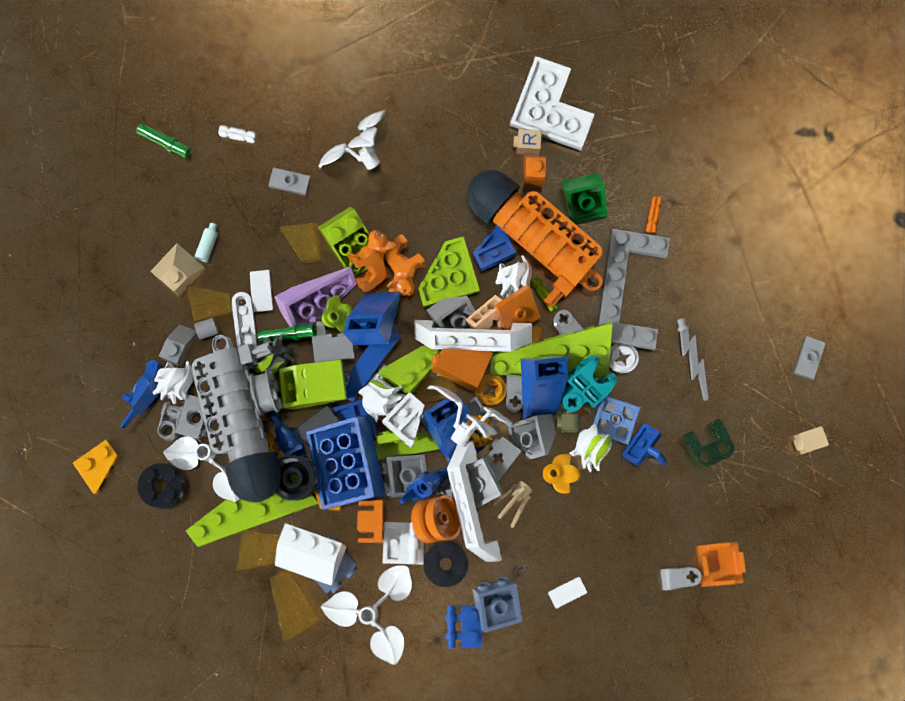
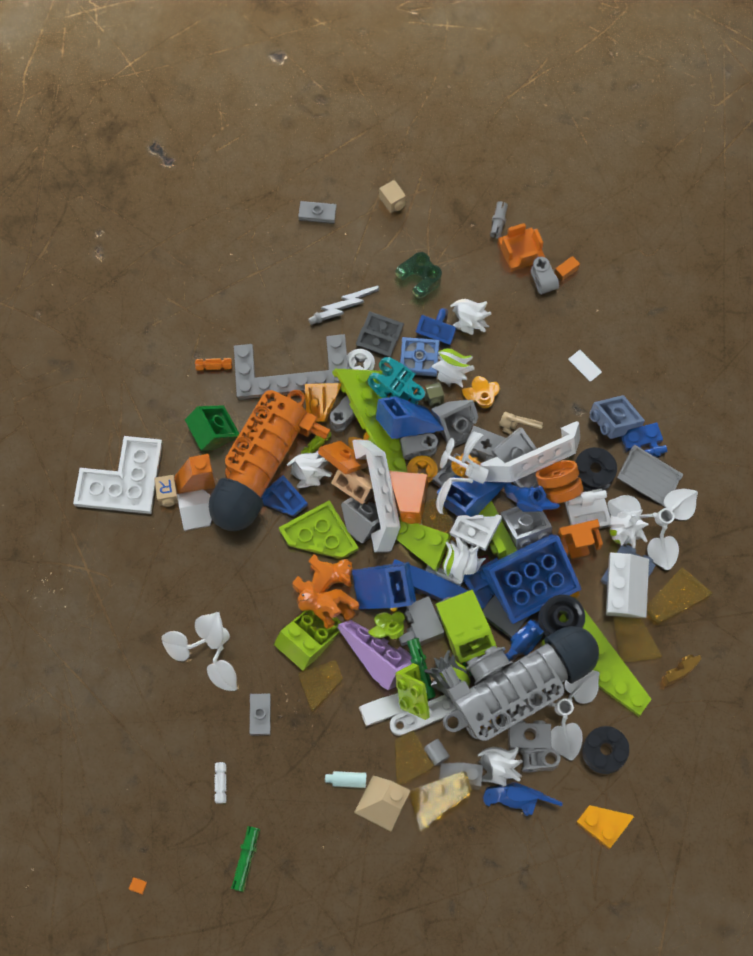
camera: 105 degrees left, 10 degrees down
none -> orange window [129,877,147,894]
none -> white slope [177,489,212,531]
none -> light orange wing [305,383,341,422]
none -> dark grey slope [356,311,404,357]
none -> lime bracket [395,663,430,720]
none -> clear yellow wing [410,771,472,831]
none -> white hair [450,299,491,335]
none -> light grey pin [490,201,508,239]
none -> orange piece [554,256,580,282]
none -> white hair [609,509,649,548]
none -> light grey piece [617,445,683,507]
none -> pearl gold slope [662,654,701,687]

